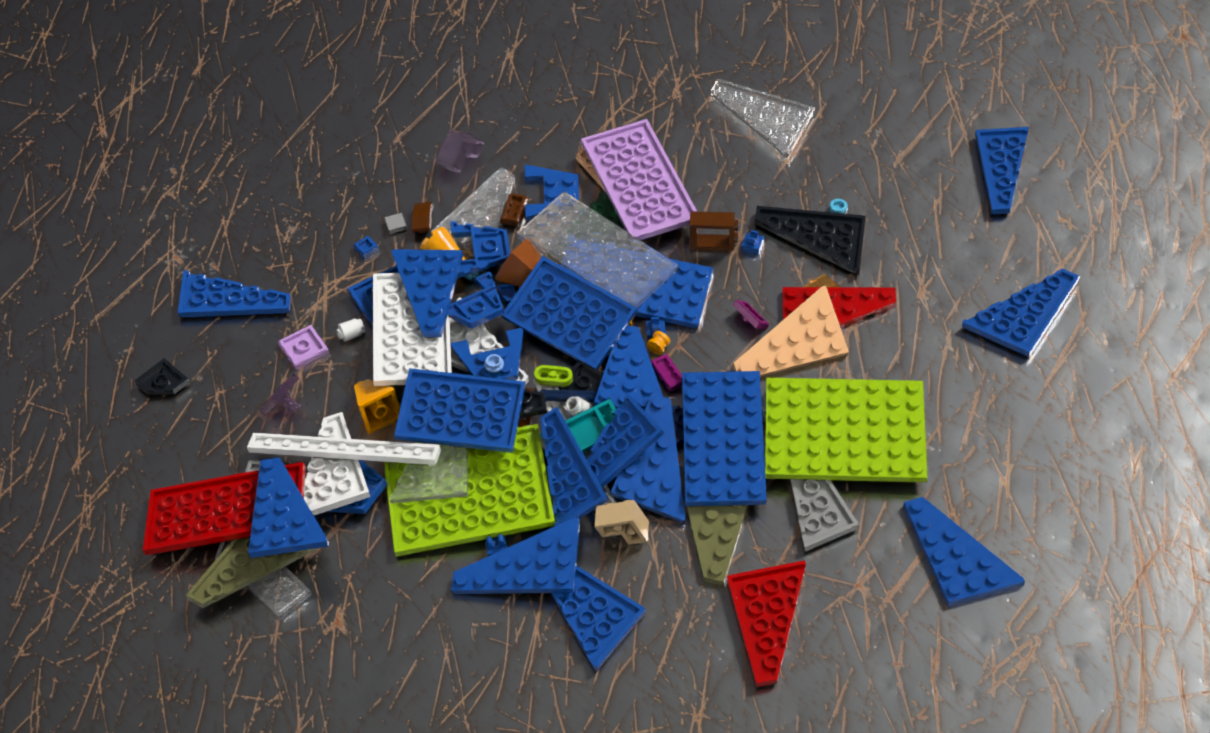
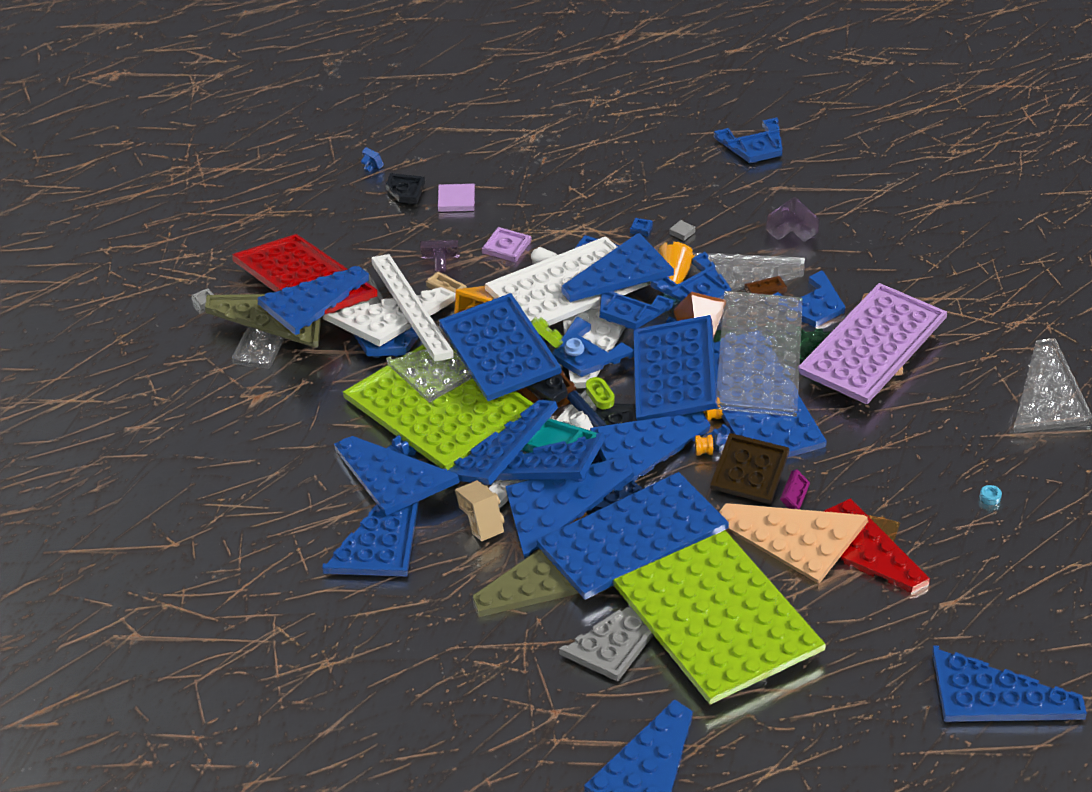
camera: 55 degrees right, 10 degrees down
blue wing [178,270,291,317] -> none
reddish brown slope [412,201,434,233] -> none
magenta plate [651,354,682,392] -> none
reddish brown window [690,211,738,251] -> none
red wing [726,560,806,687] -> none
blue tile [741,230,764,254] -> none
black wing [755,206,866,275] -> none
none -> light grey tile [191,288,214,310]
none -> blue tile [361,147,384,172]
none -> tan tile [426,272,467,293]
none -> lavender tile [438,184,475,212]
none -> lime plate [531,317,563,349]
none -> dark brown plate [710,433,790,504]
none -> blue wing [714,118,783,163]

